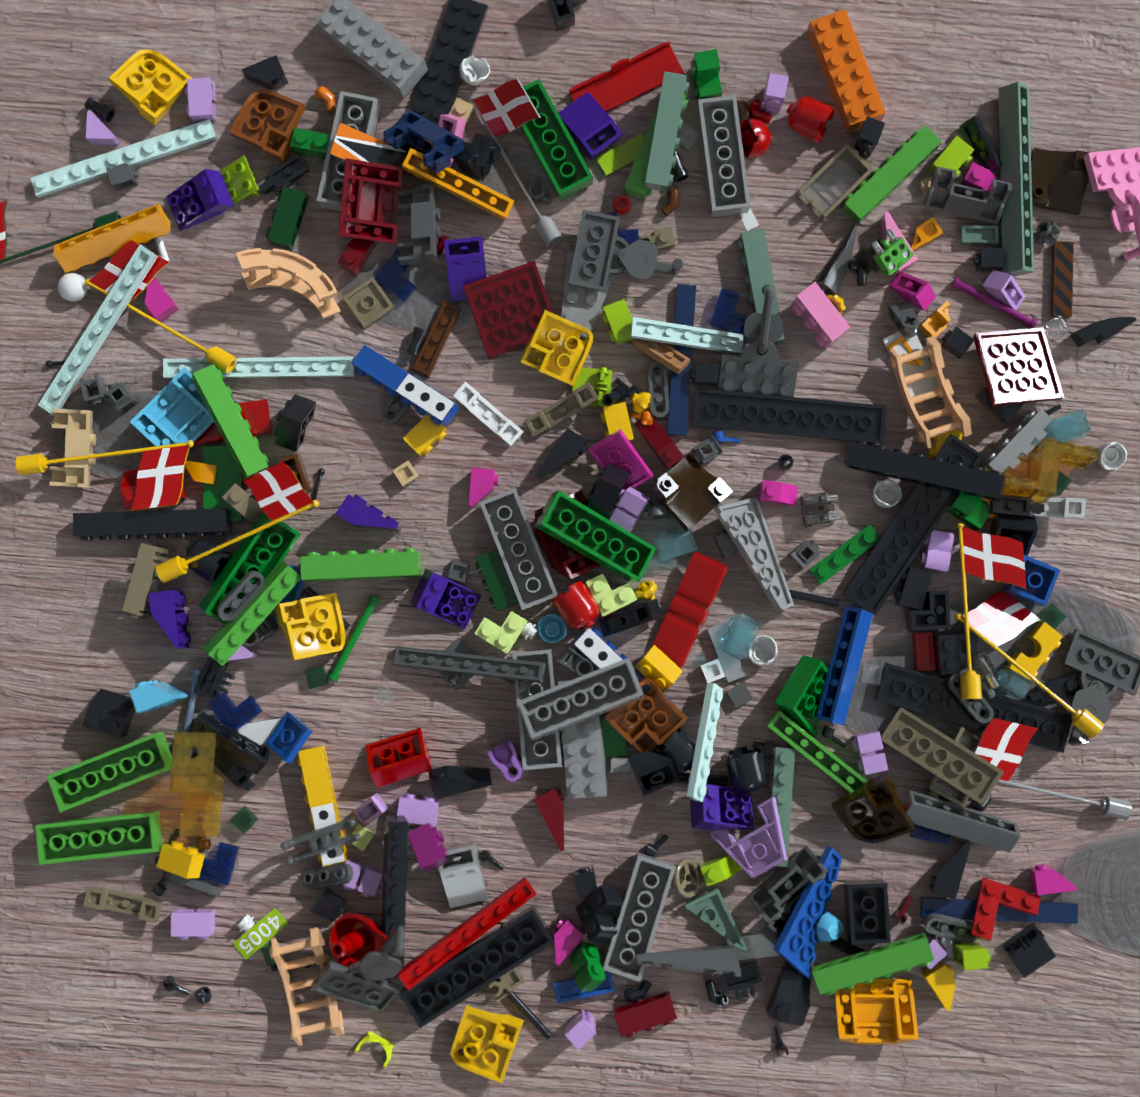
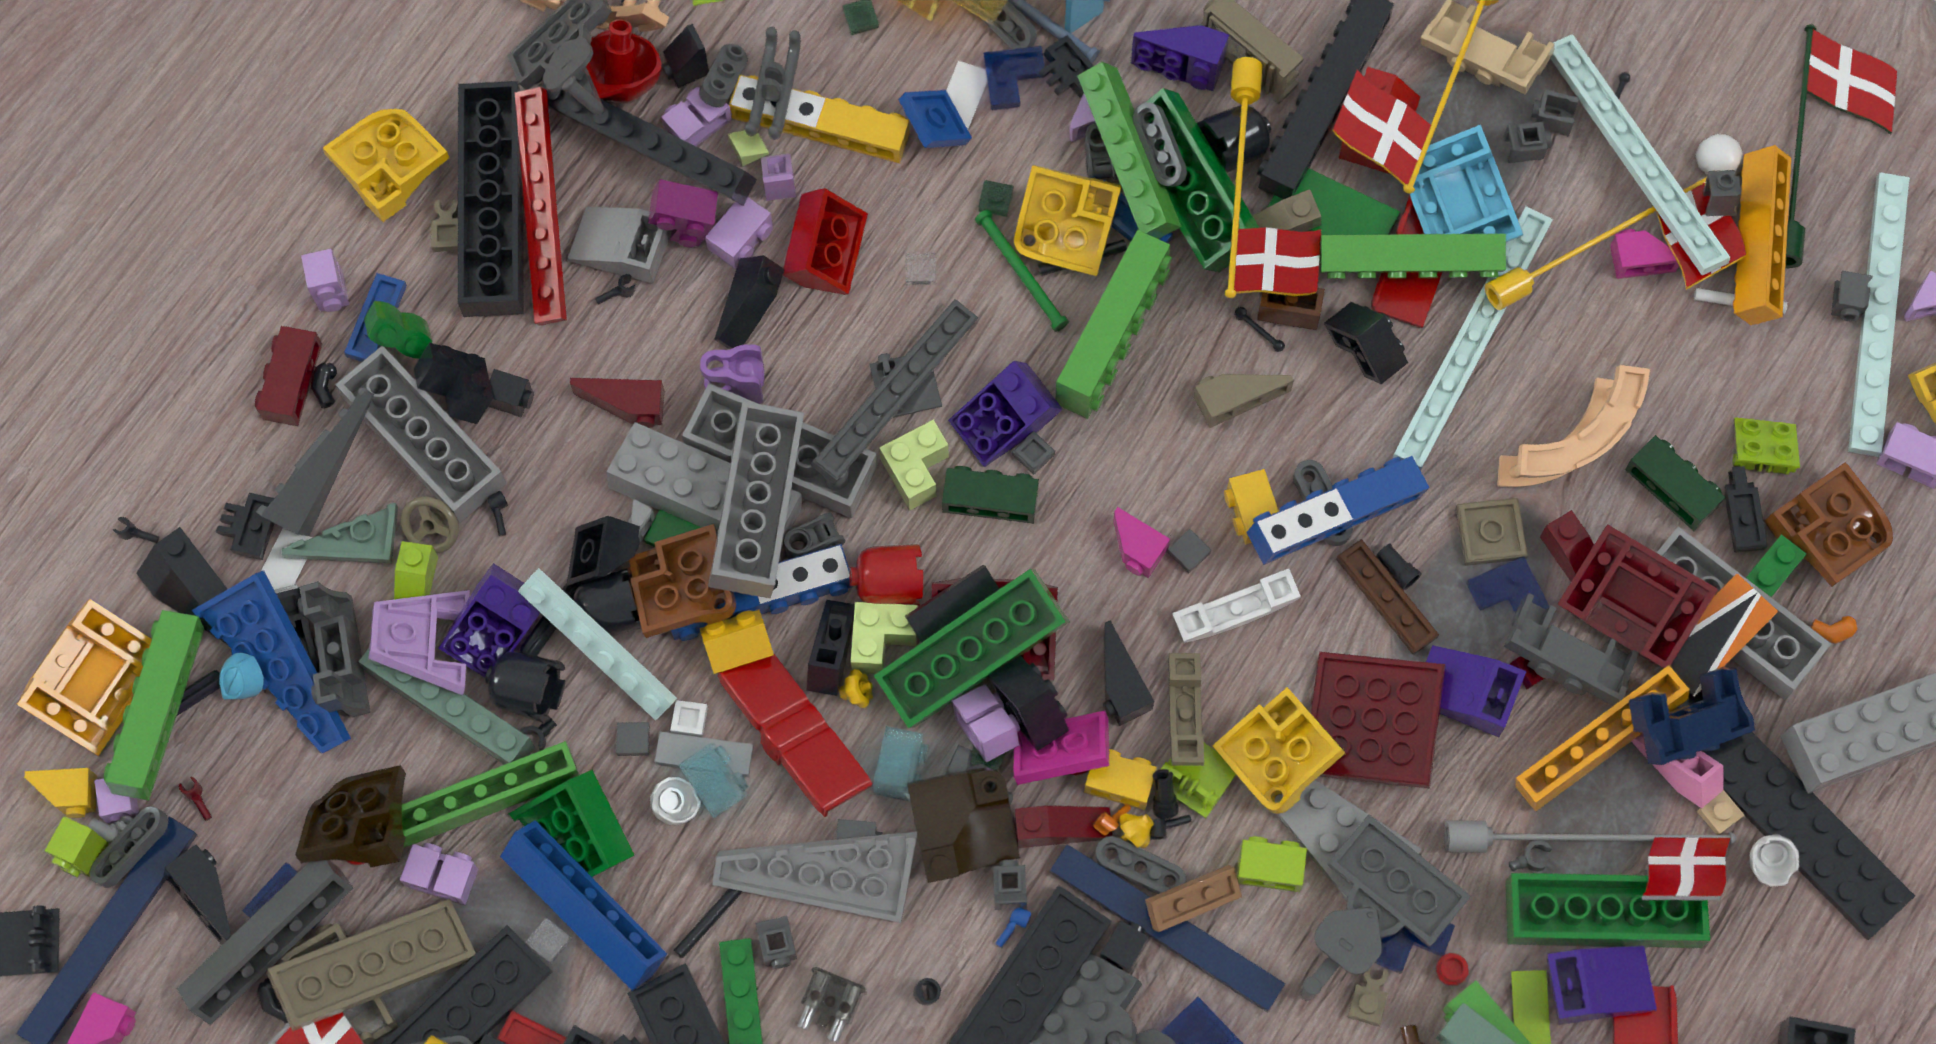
camera: 120 degrees right, 15 degrees down
dark purple slope [166,169,234,231] -> none
light orange slope [185,461,218,485] -> none
black wedge [199,712,270,775] -> none
black hinge [207,744,255,791] -> none
black slope [241,55,288,90] -> none
dark purple slope [335,494,401,531] -> none
neon yellow cap [354,1031,394,1068] -> none
tan plate [392,460,419,487] -> none
black brick [452,133,501,181] -> none
light grey brick [479,488,557,611] -> none
black bar [507,991,552,1040] -> none
white plate [521,622,538,640] -> none
medium azure hat [538,614,567,643] -> none
dark pink slope [554,917,585,966] -> none
light aqua plate [630,317,743,355] -> none
black arm [705,980,729,1007] -> none
dark pink slope [758,480,798,506] -> none
black hand [822,726,846,748] -> none
black brick [843,879,891,945] -> none
red plate [970,878,1041,941] -> none
none -> black tile [905,564,999,643]
none -> dark grey tile [1167,529,1211,573]
none -> dark tan slope [1193,374,1294,428]
none -> dark grey window [1703,170,1741,216]

